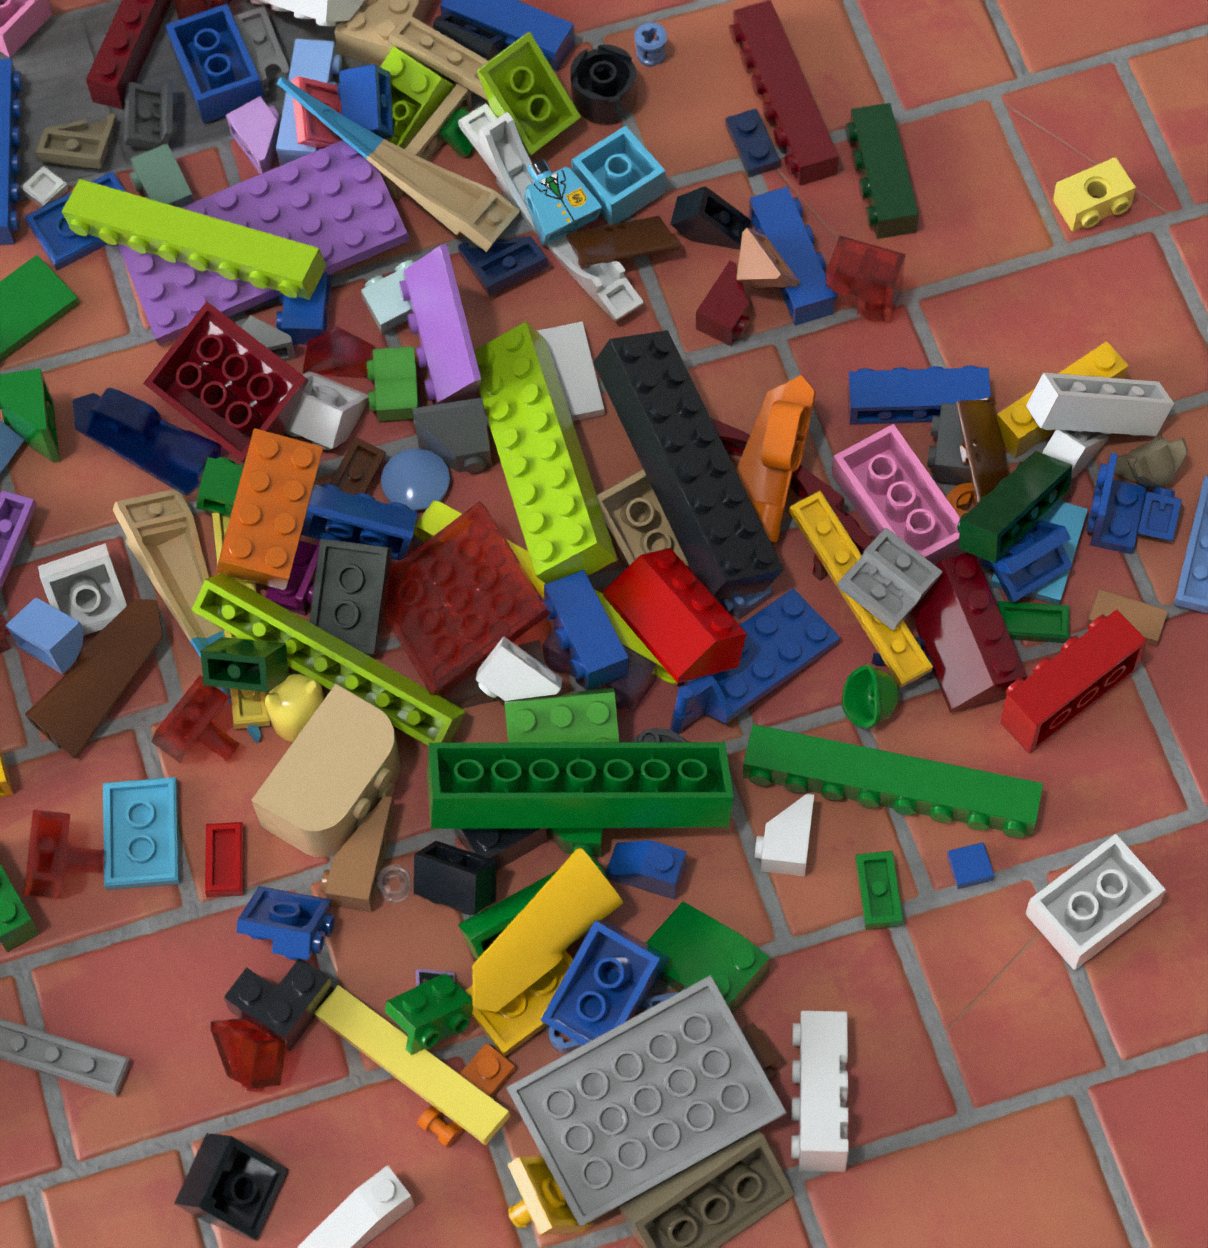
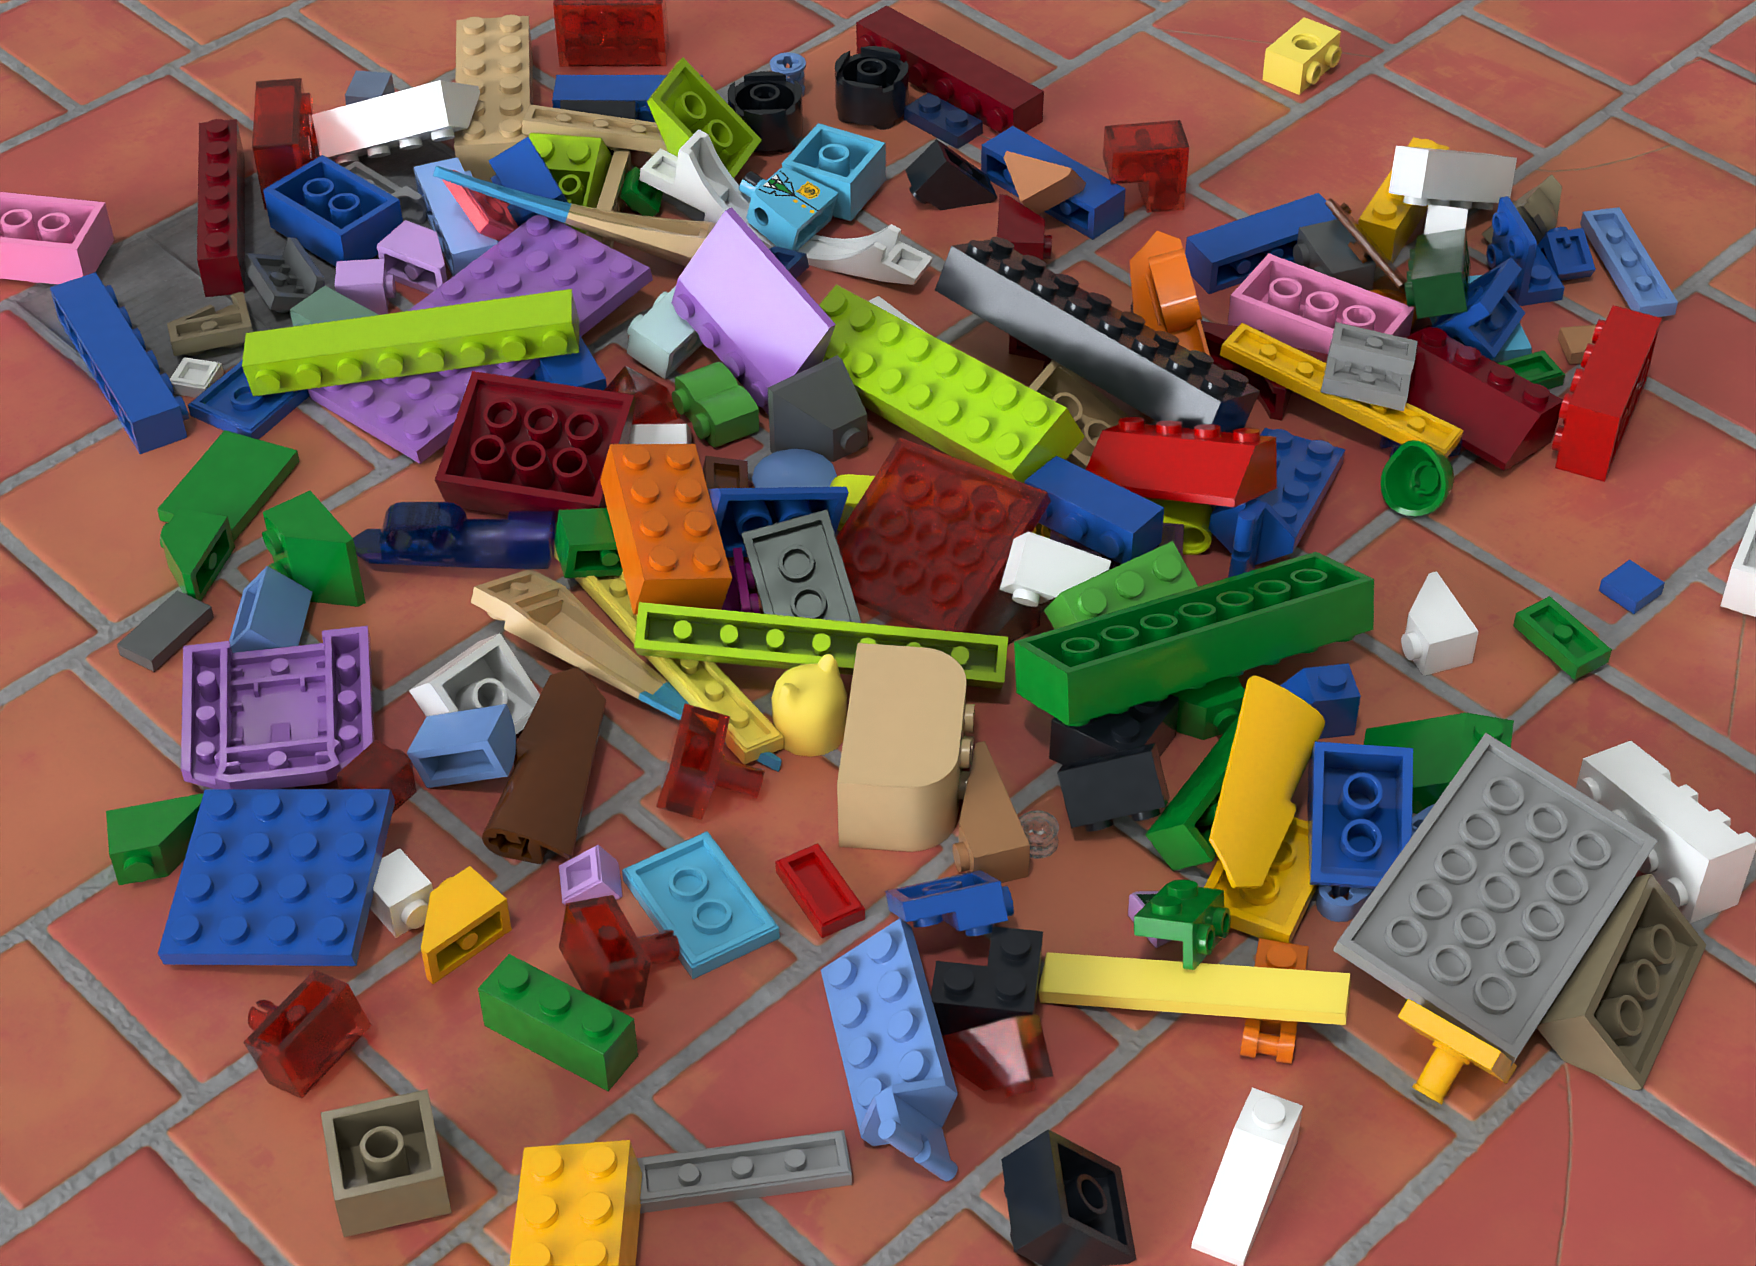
camera: 30 degrees left, 20 degrees down
dark green brick [200,637,289,692] -> none
reddish brown door [566,216,680,269] -> none
green brick [743,724,1043,838] -> none
dark green brick [845,103,919,239] -> none
none -> lavender brick [335,259,396,315]
none -> lavender slope [559,845,622,906]
none -> medium blue hinge [821,918,958,1181]
none -> black brick [835,46,908,130]

